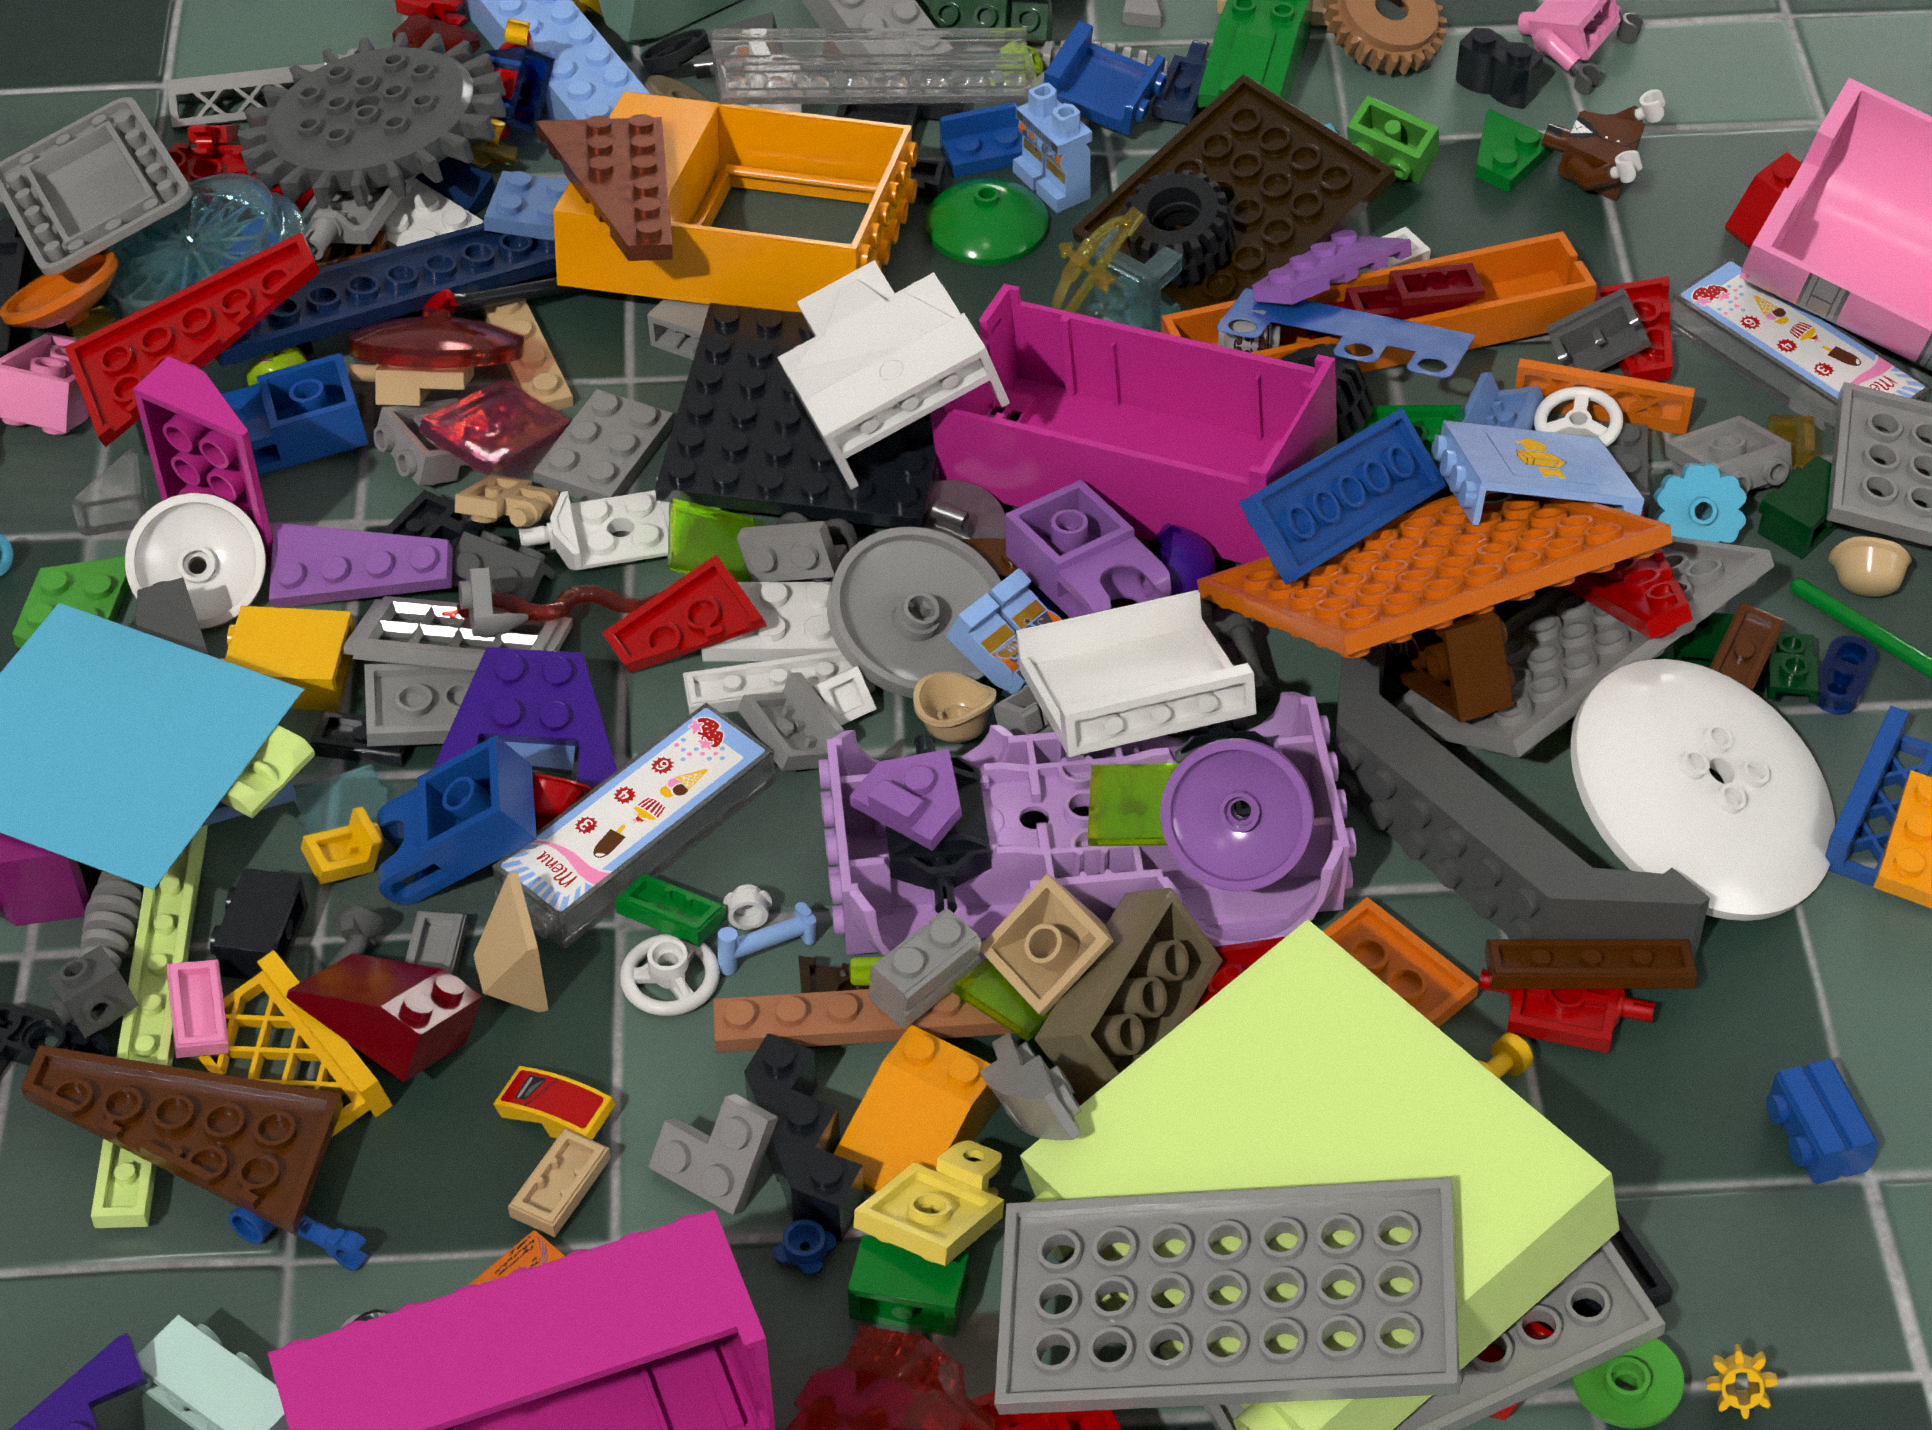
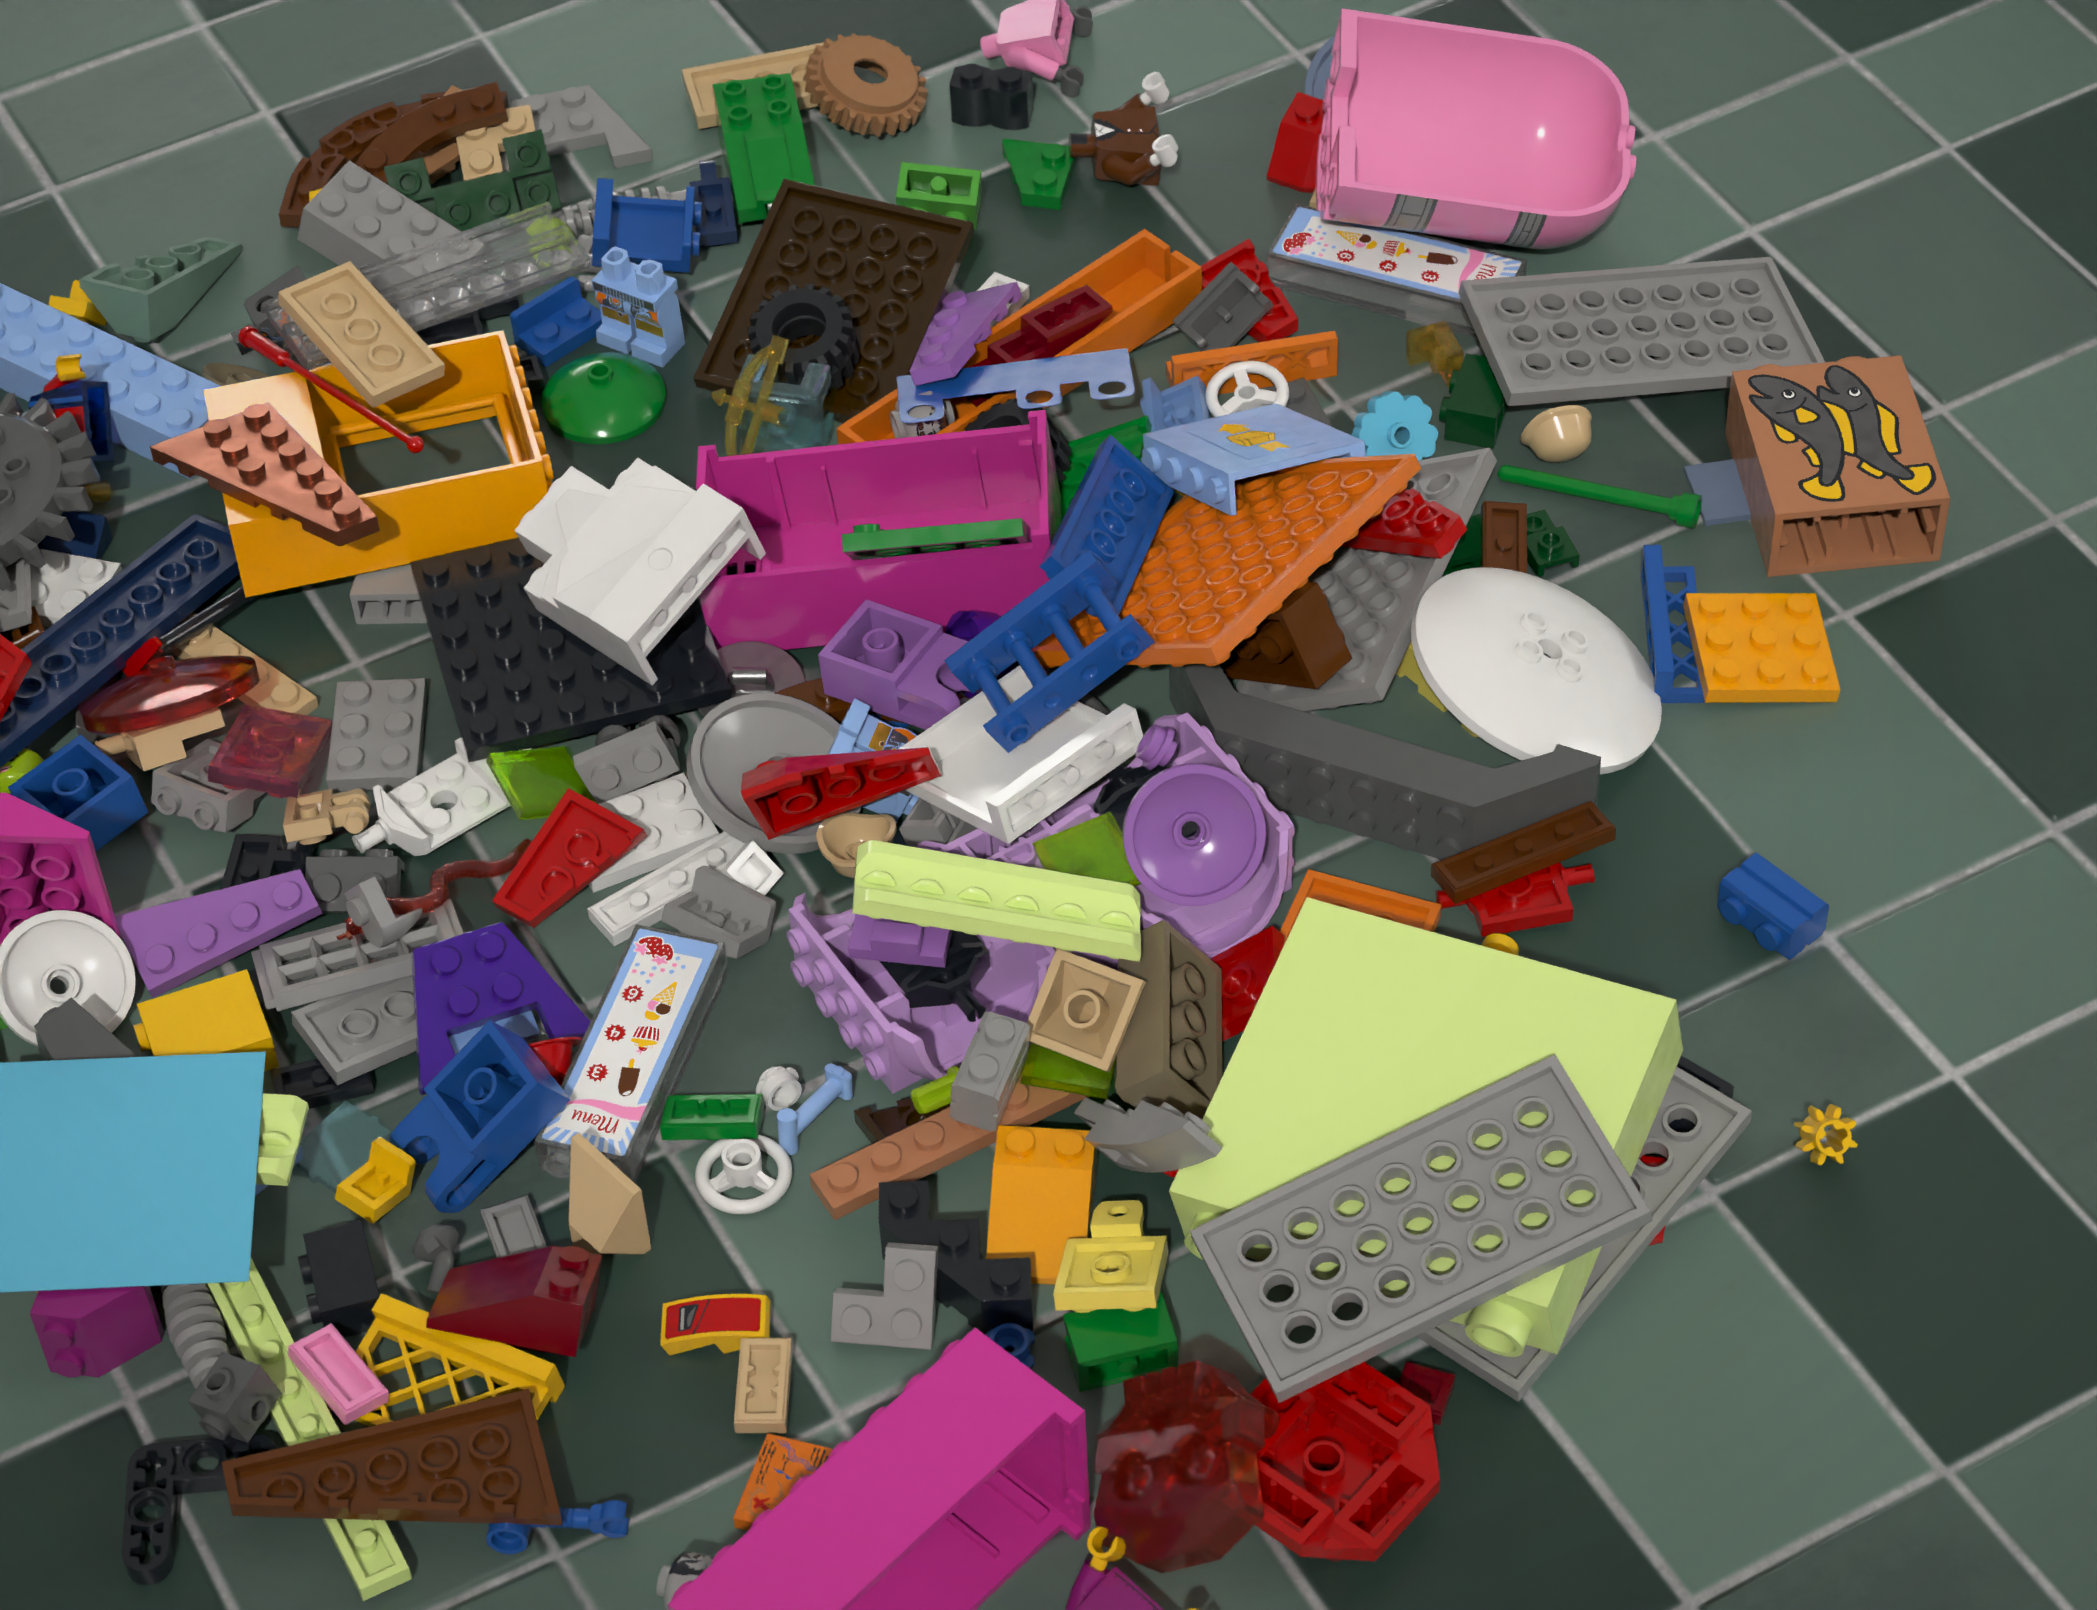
camera: 25 degrees left, 0 degrees up
medium blue plate [484,171,570,241] -> none
black piece [640,29,711,74] -> none
bright green dish [1572,1338,1685,1429] -> none
light grey plate [1665,415,1792,494] -> none
clear blue plate [1815,635,1876,714] -> none
none -> red piece [238,326,424,453]
none -> tan plate [278,261,445,408]
none -> red wedge [741,747,942,840]
none -> green plate [842,518,1032,560]
none -> yellowish green plate [852,840,1141,962]
none -> blue fence [944,550,1155,753]
none -> medium lavender plate [1135,724,1177,770]

